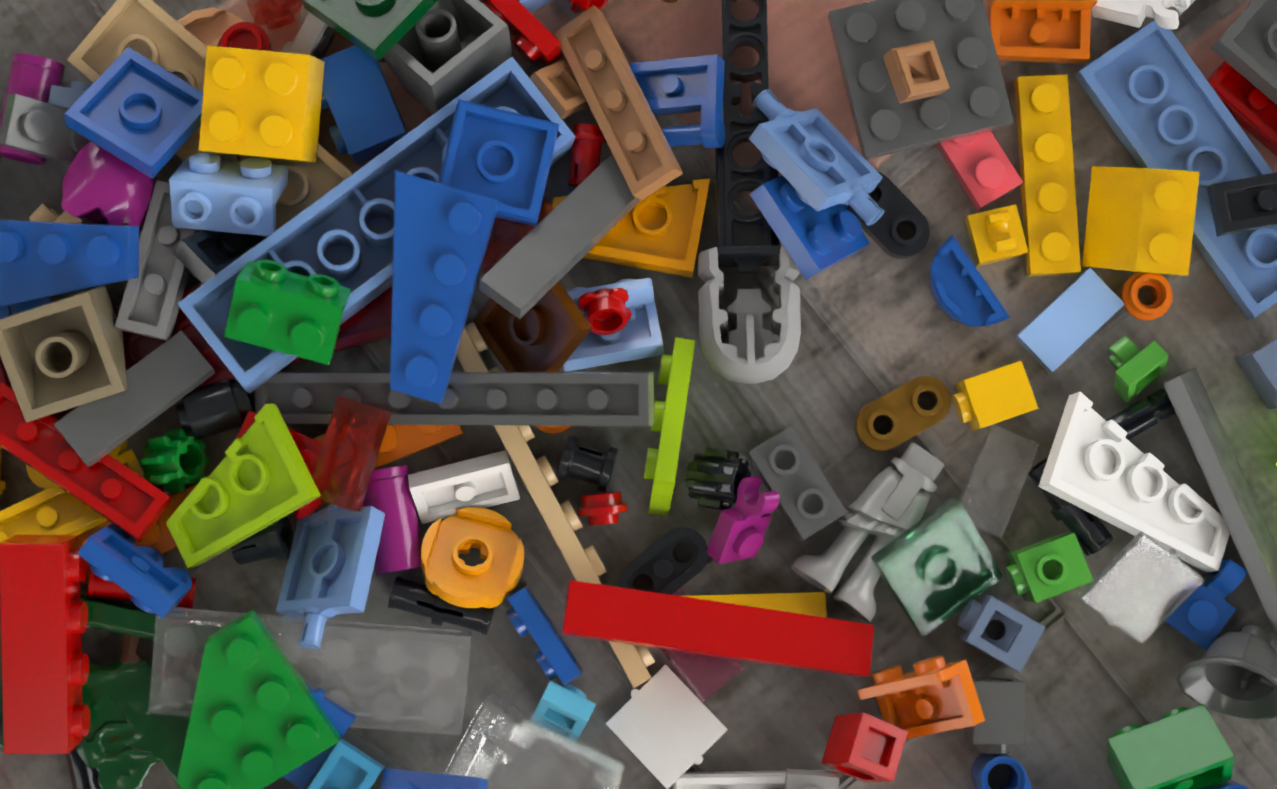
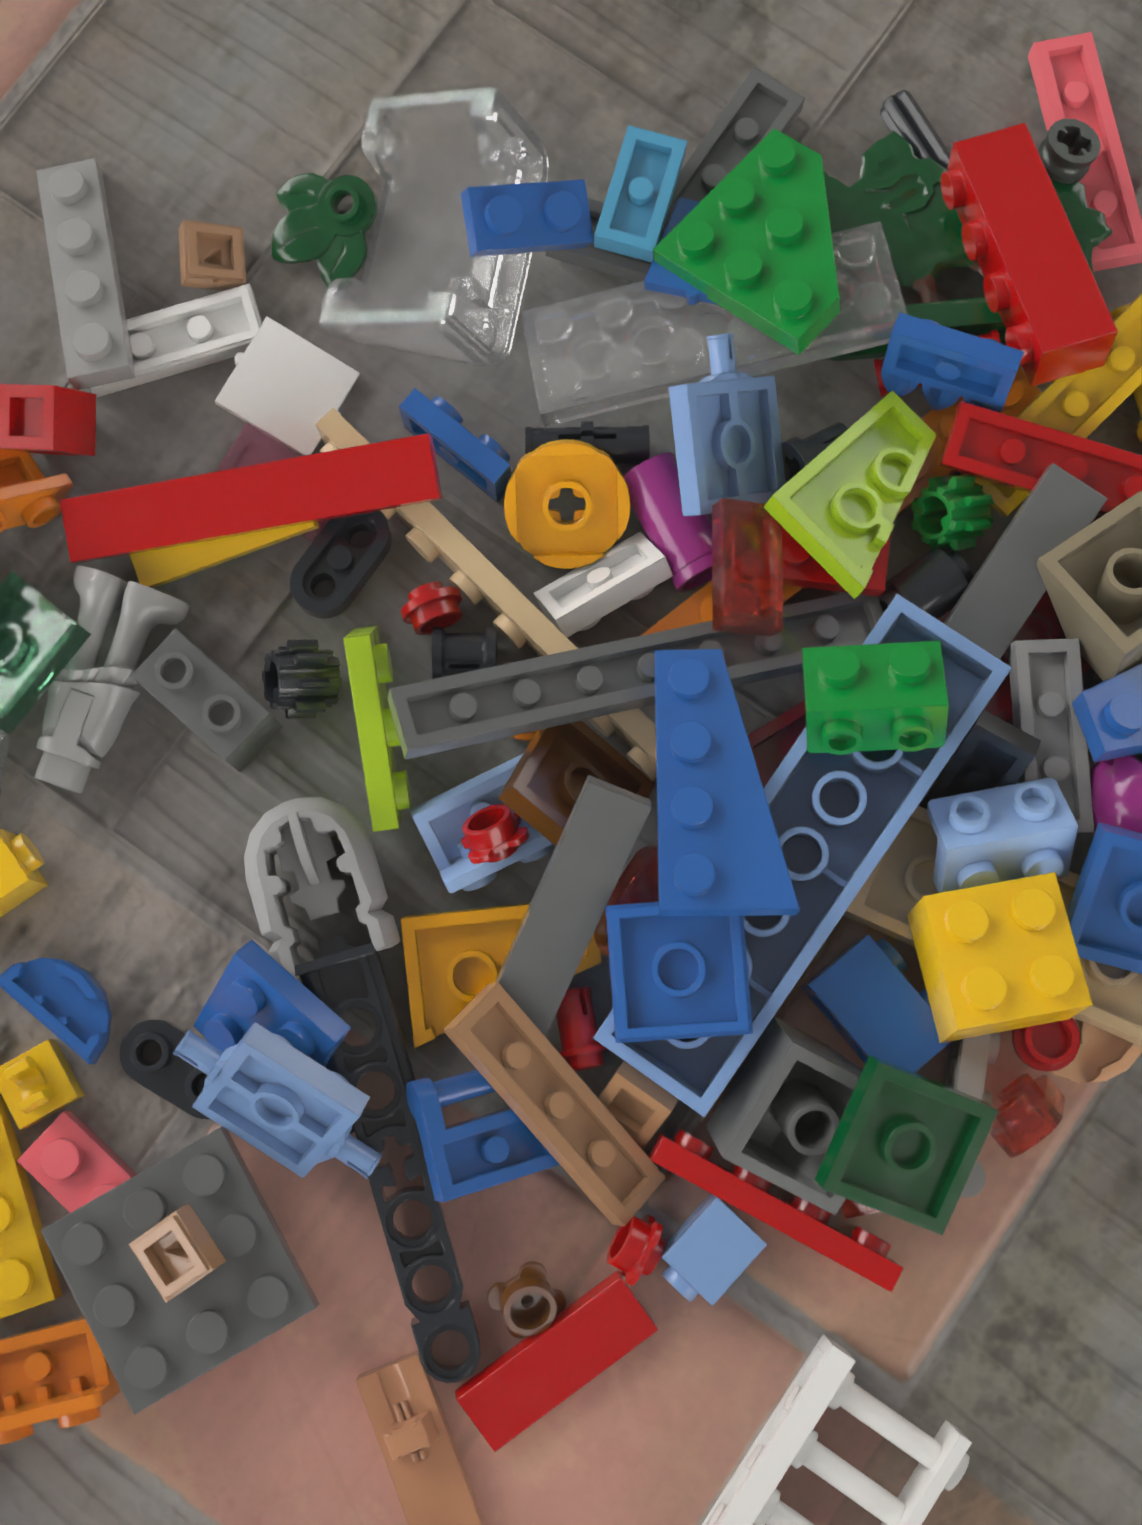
camera: 165 degrees right, 5 degrees down
medium azure plate [533,681,596,738] -> none
magenta plate [706,476,779,564] -> none
pearl gold plate [854,376,951,451] -> none

